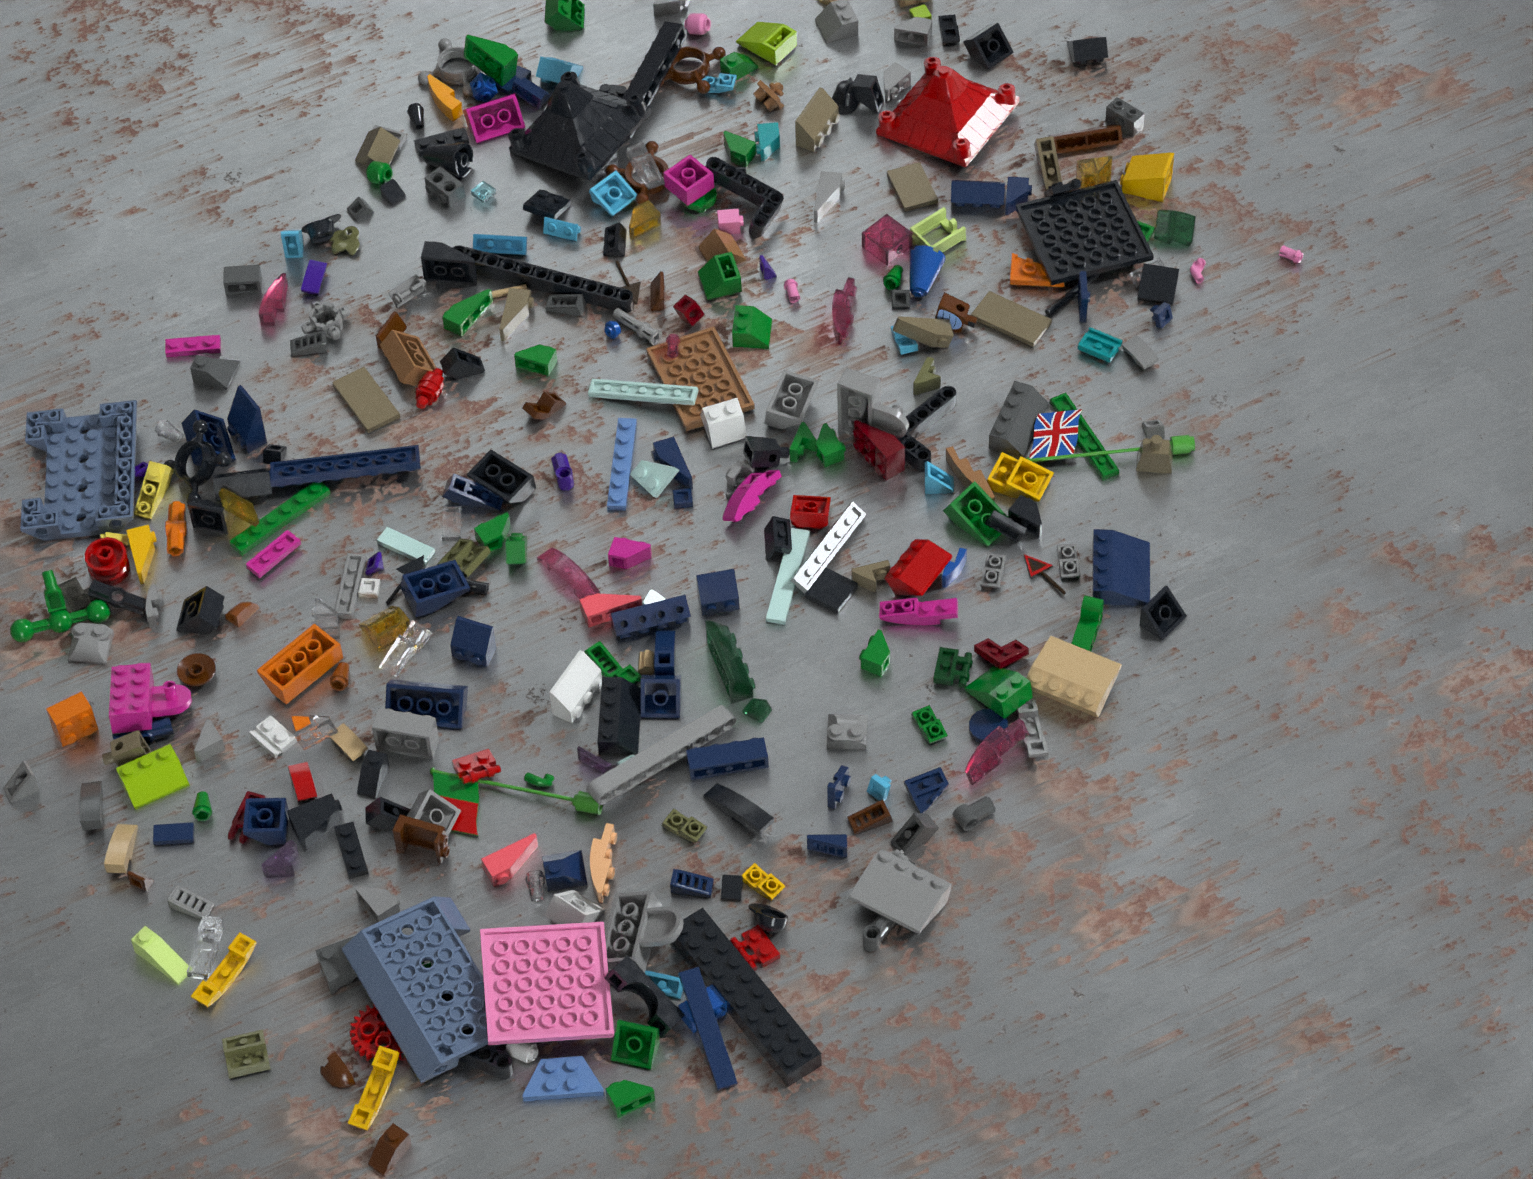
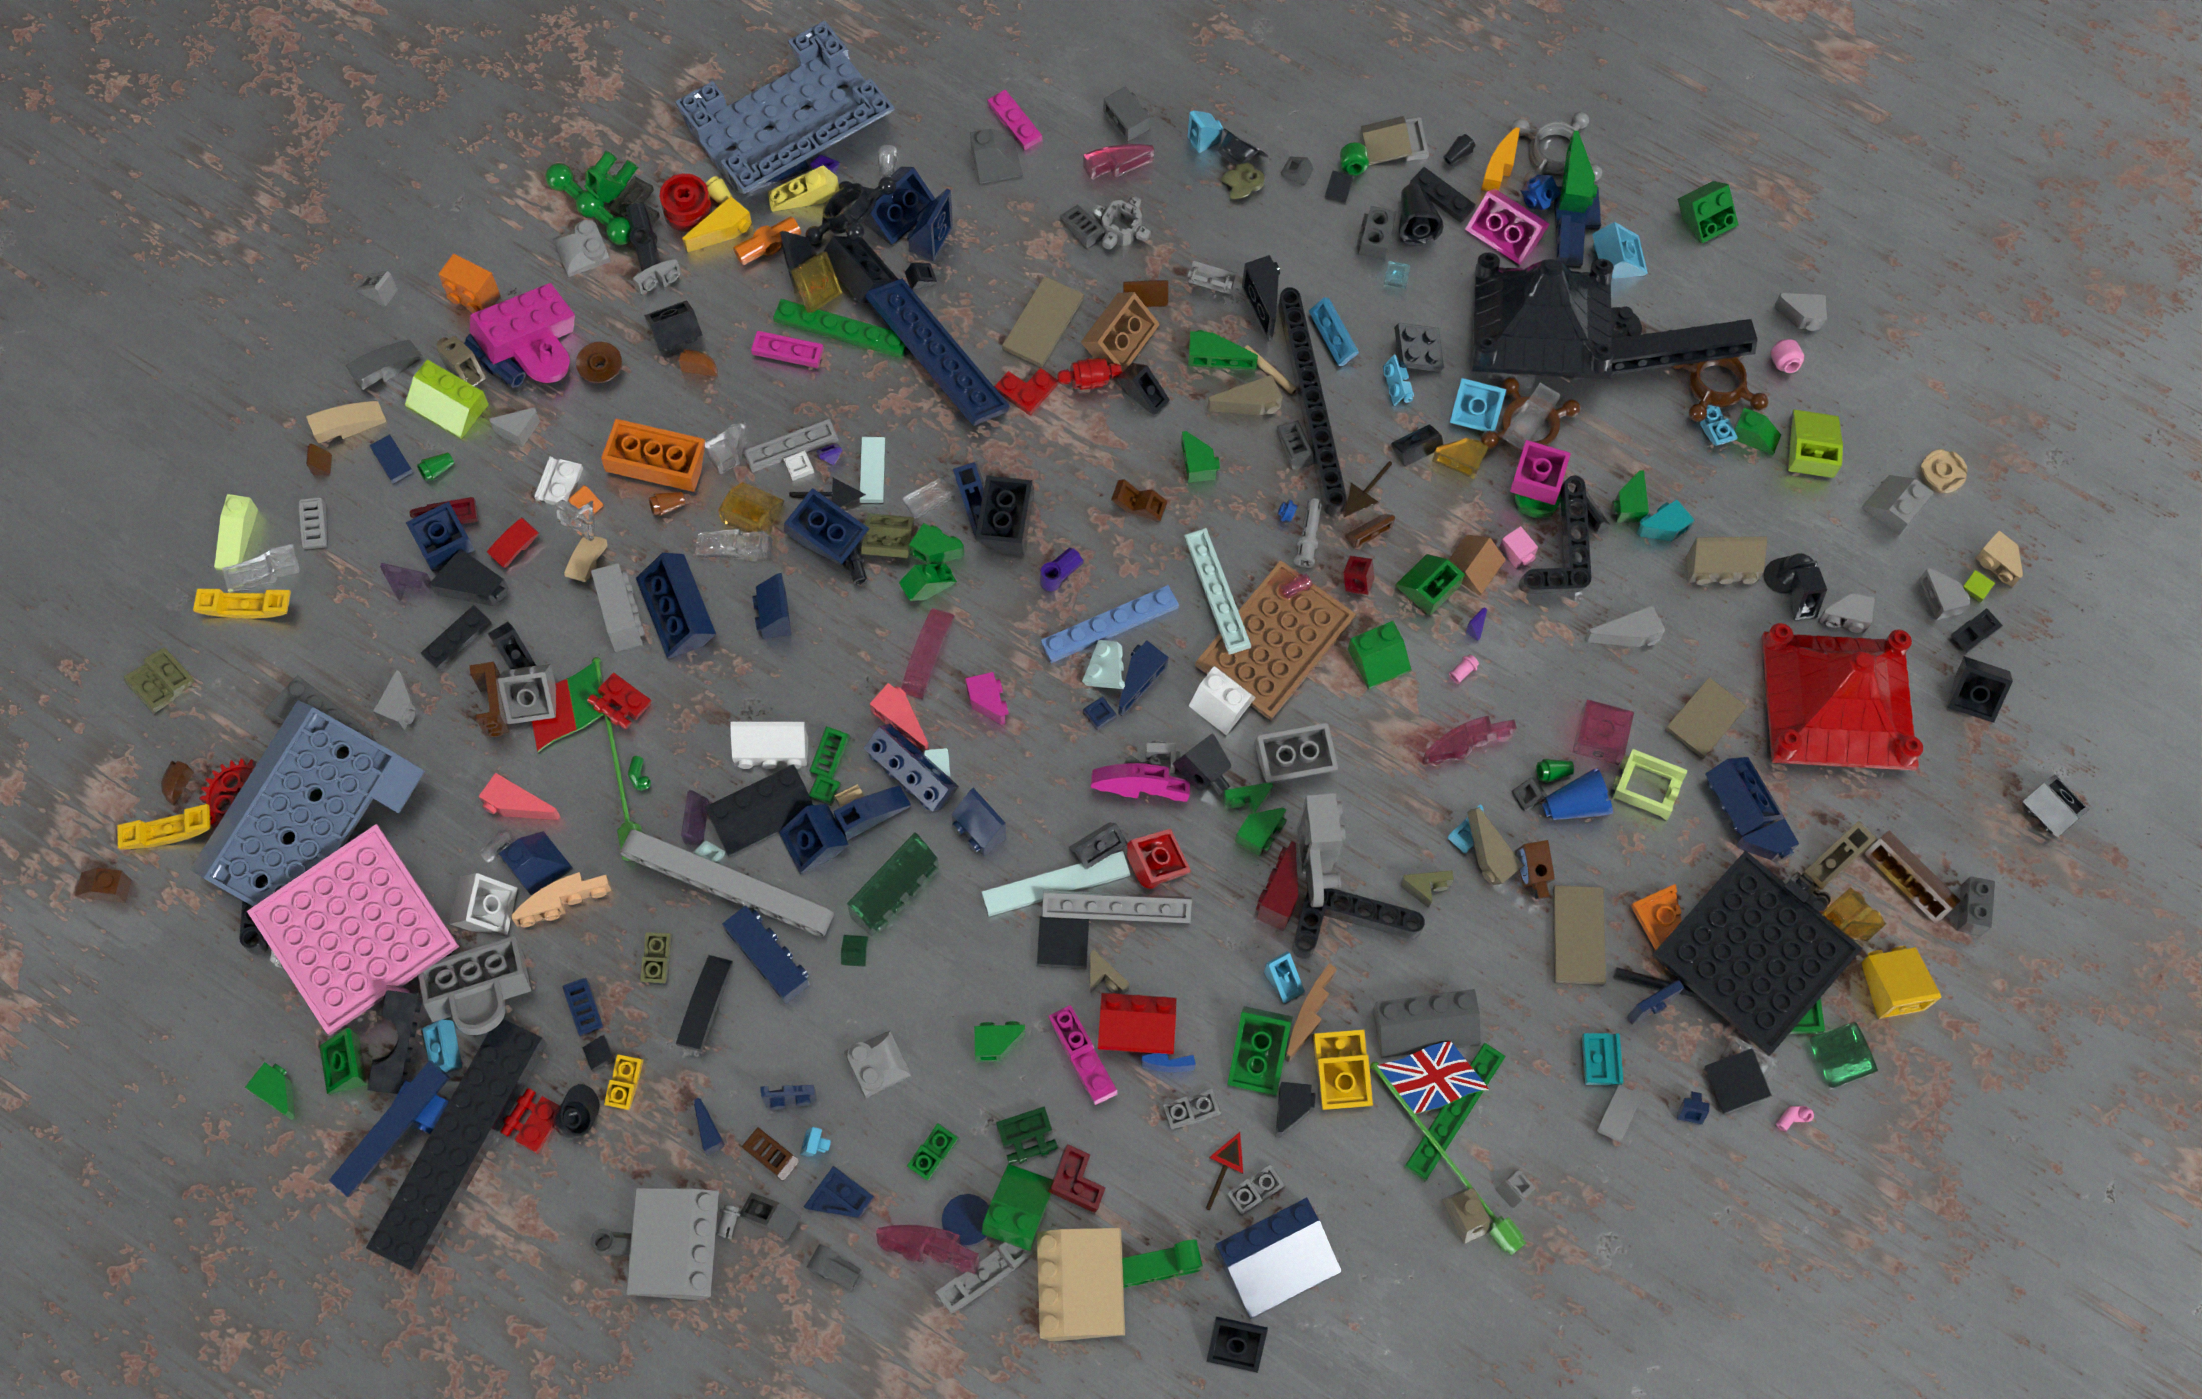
camera: 55 degrees right, 15 degrees up
dark purple slope [301,260,328,295] -> none
black slope [357,749,389,799] -> none
medium blue wing [523,1056,604,1101] -> none
medium nougat hips [753,80,784,112] -> none
black plate [985,510,1027,542] -> none
bright pink pin [1279,245,1303,263] -> none
none -> red plate [994,368,1058,416]

